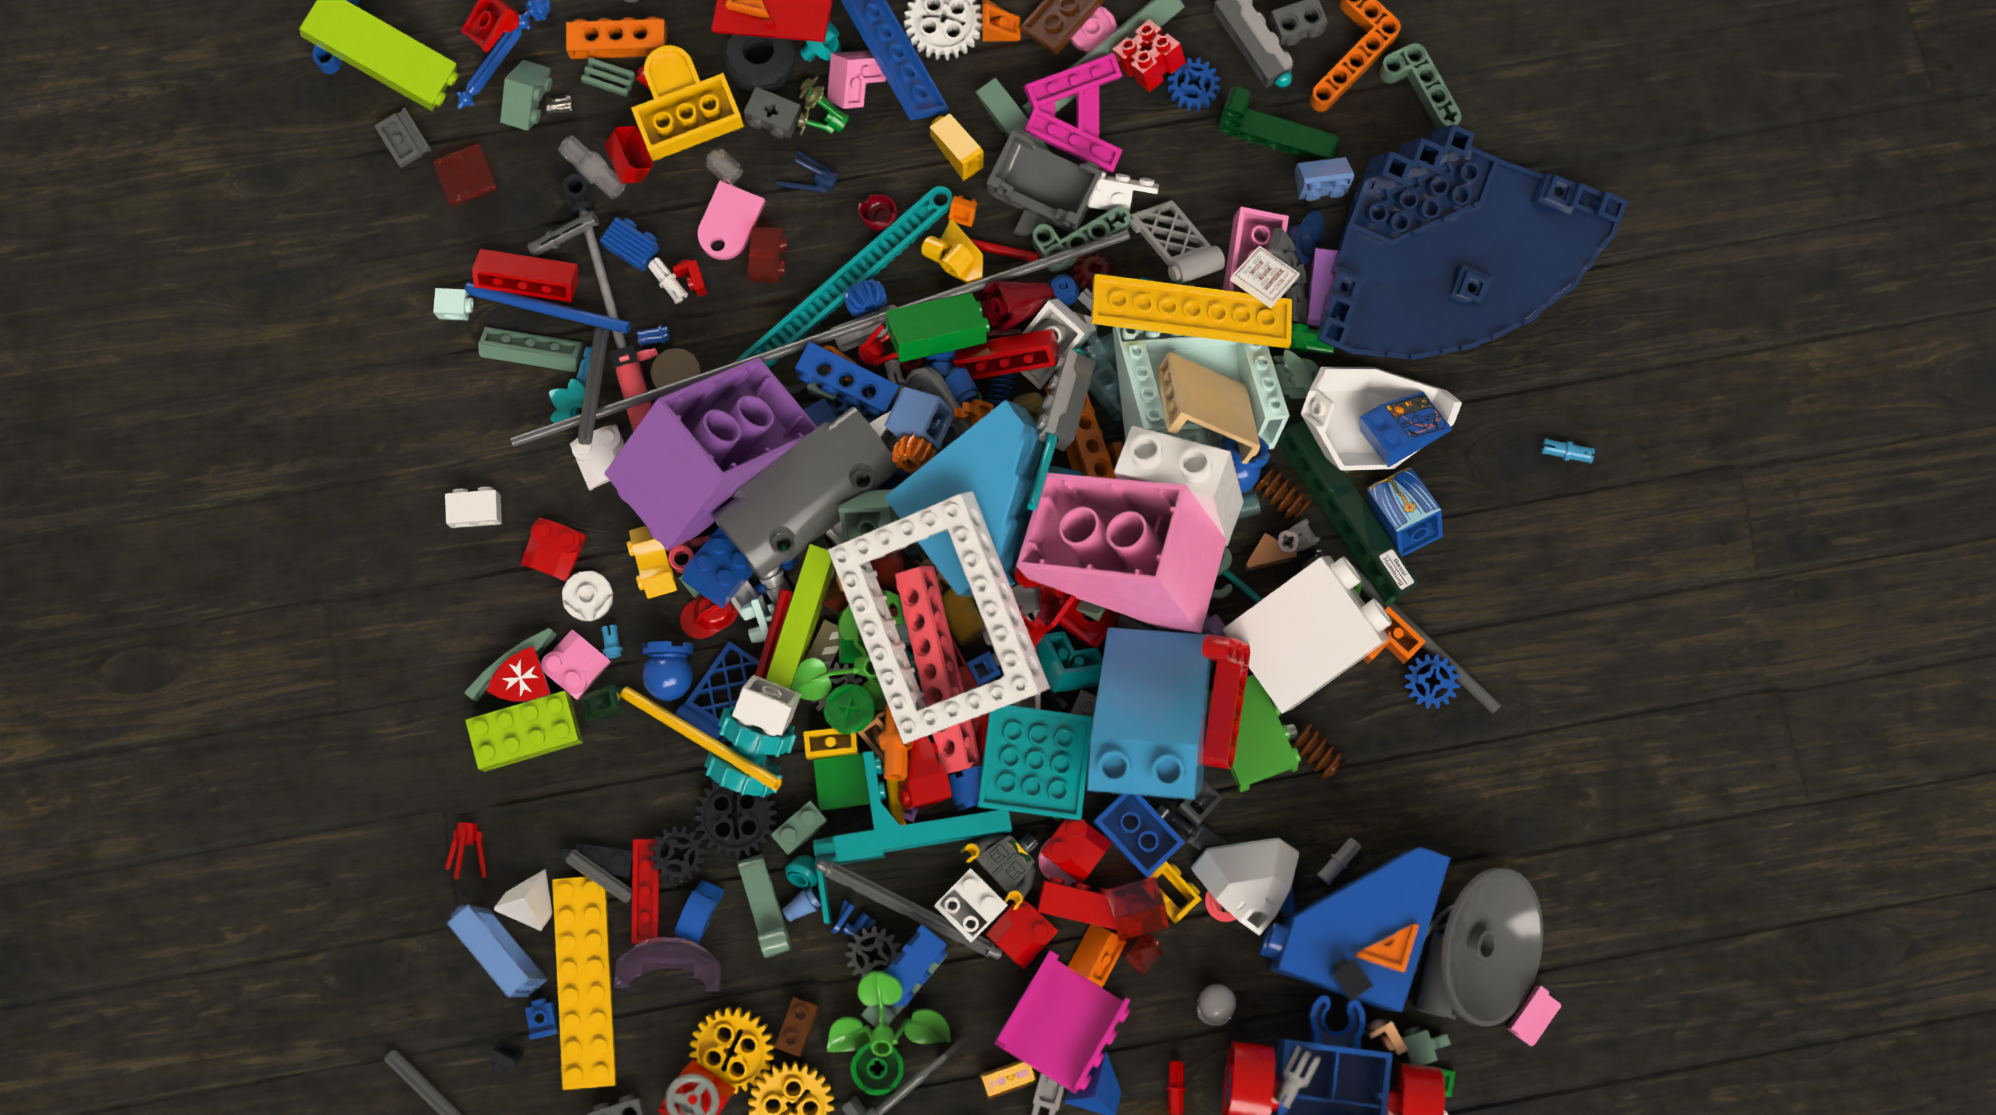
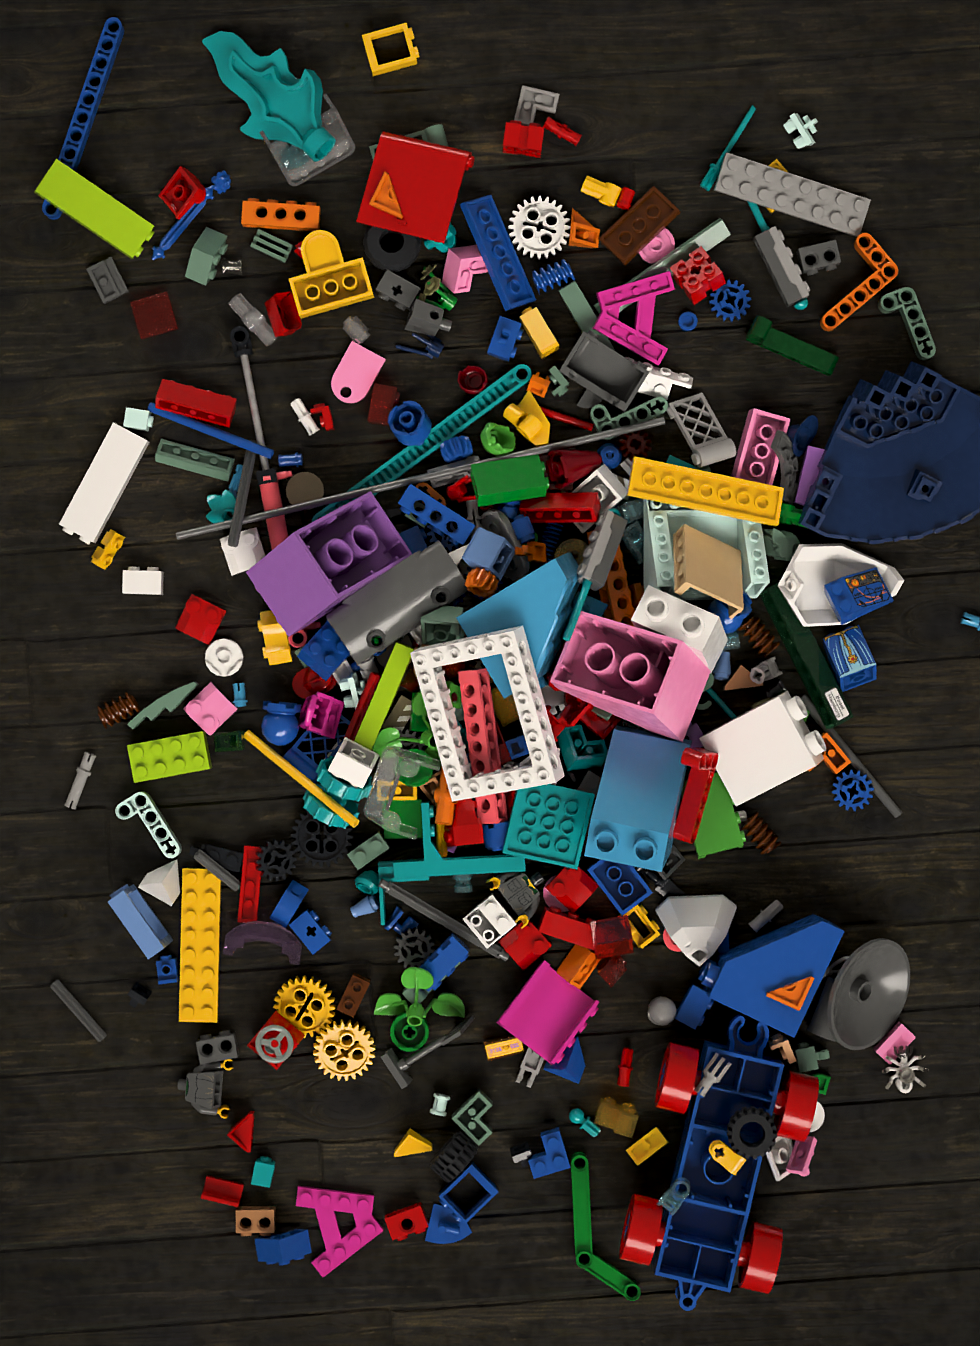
camera: 10 degrees right, 10 degrees up
red plant [445,823,487,880] -> none
red shield [487,646,551,702] -> none
dark grey pin [528,211,599,257] -> none
blue brick [600,217,660,273] -> none
sand green beam [737,853,792,958] -> none
white tile [1230,246,1300,308] -> none
medium blue slope [1294,157,1354,201] -> none
black brick [1329,957,1374,1002] -> none
none -> white brick [59,422,150,544]
none -> light grey pin [64,752,96,810]
none -> yellow hinge [91,529,125,570]
none -> reddish brown piece [97,692,141,729]
none -> light aqua beam [115,791,182,858]
none -> blue brick [289,909,332,954]
none -> dark pink piece [299,692,344,739]
none -> clear windscreen [363,746,440,840]
none -> blue brick [388,401,432,446]
none -> dark grey torso [404,299,452,336]
none -> clear light blue wheel [453,874,473,893]
none -> bright green hair [480,422,516,456]
none -> blue brick [487,316,524,362]
none -> blue piece [532,259,575,295]
none -> sand green bracket [548,365,569,397]
none -> blue piece [675,983,714,1029]
none -> blue tile [678,311,698,331]
none -> medium blue cone [713,651,732,680]
none -> animal [882,1045,929,1093]

